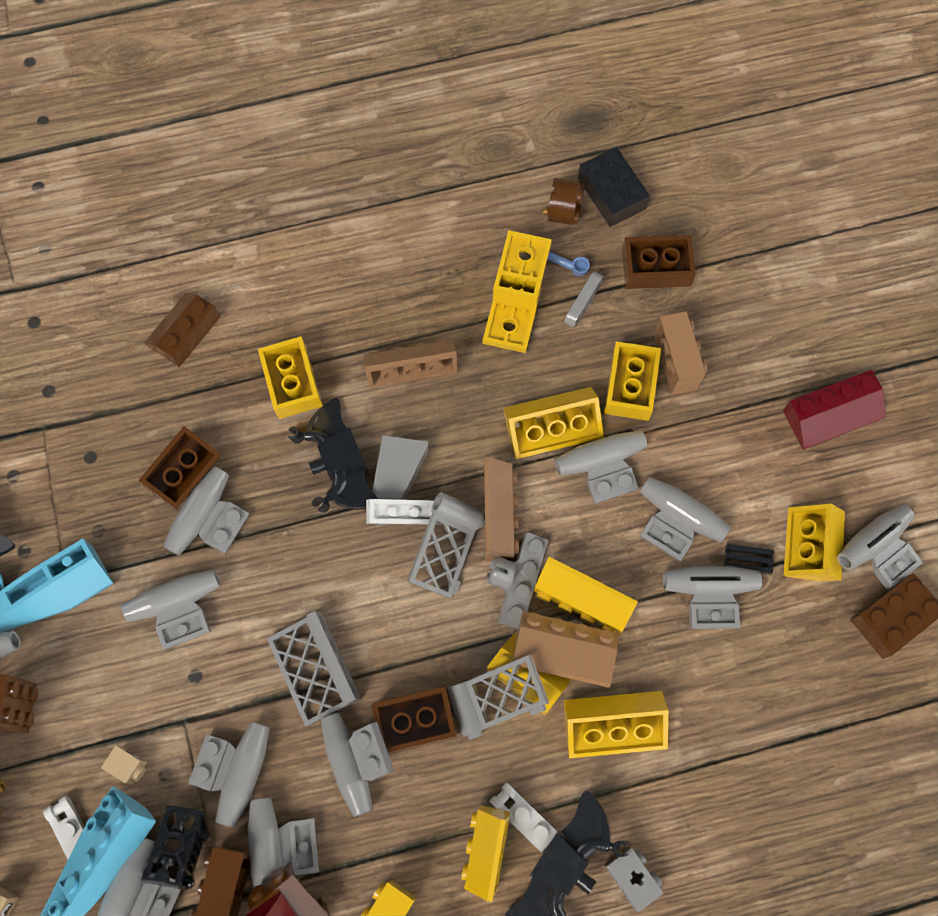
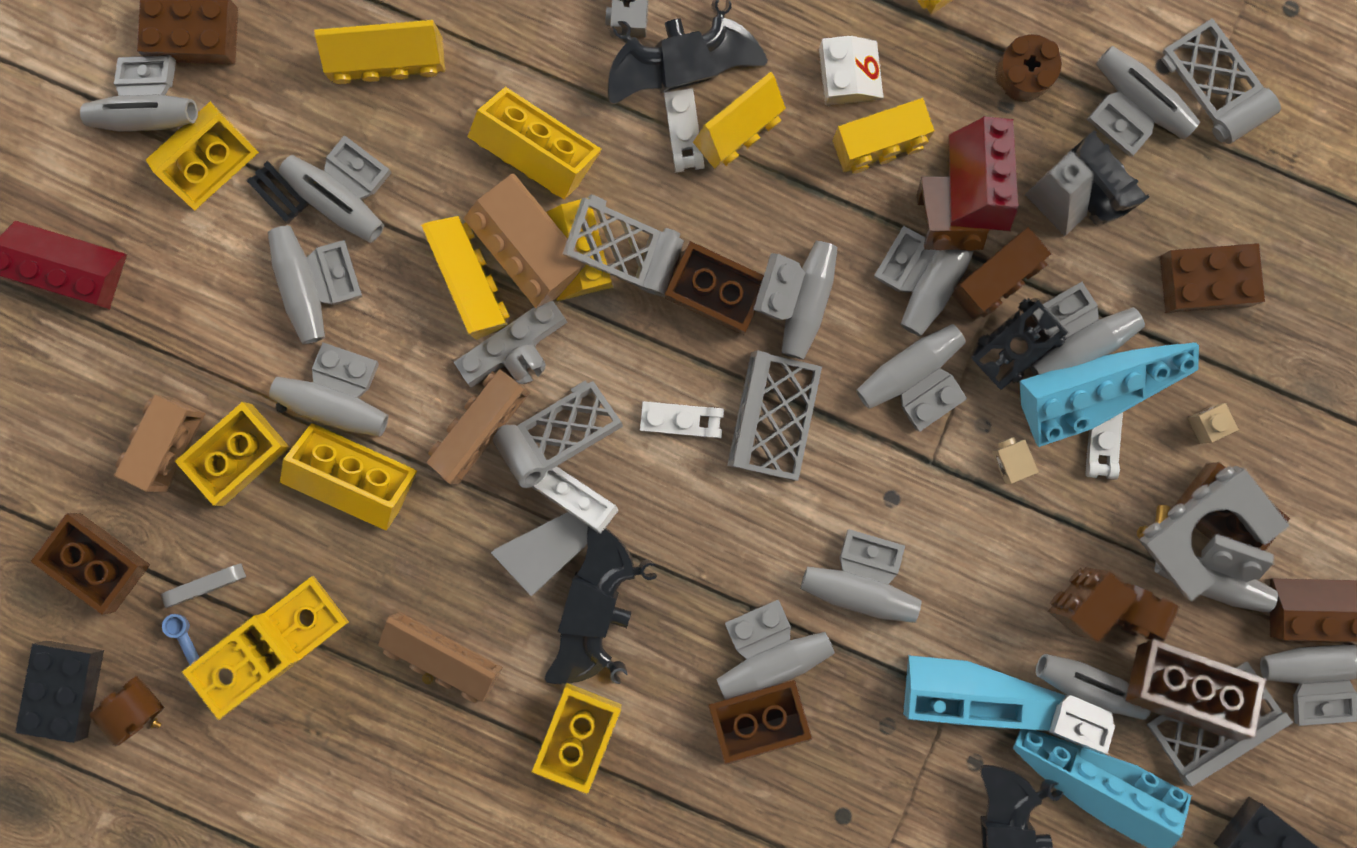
camera: 140 degrees left, 15 degrees up
none -> yellow slope [314,20,445,84]
none -> white plate [640,401,724,438]

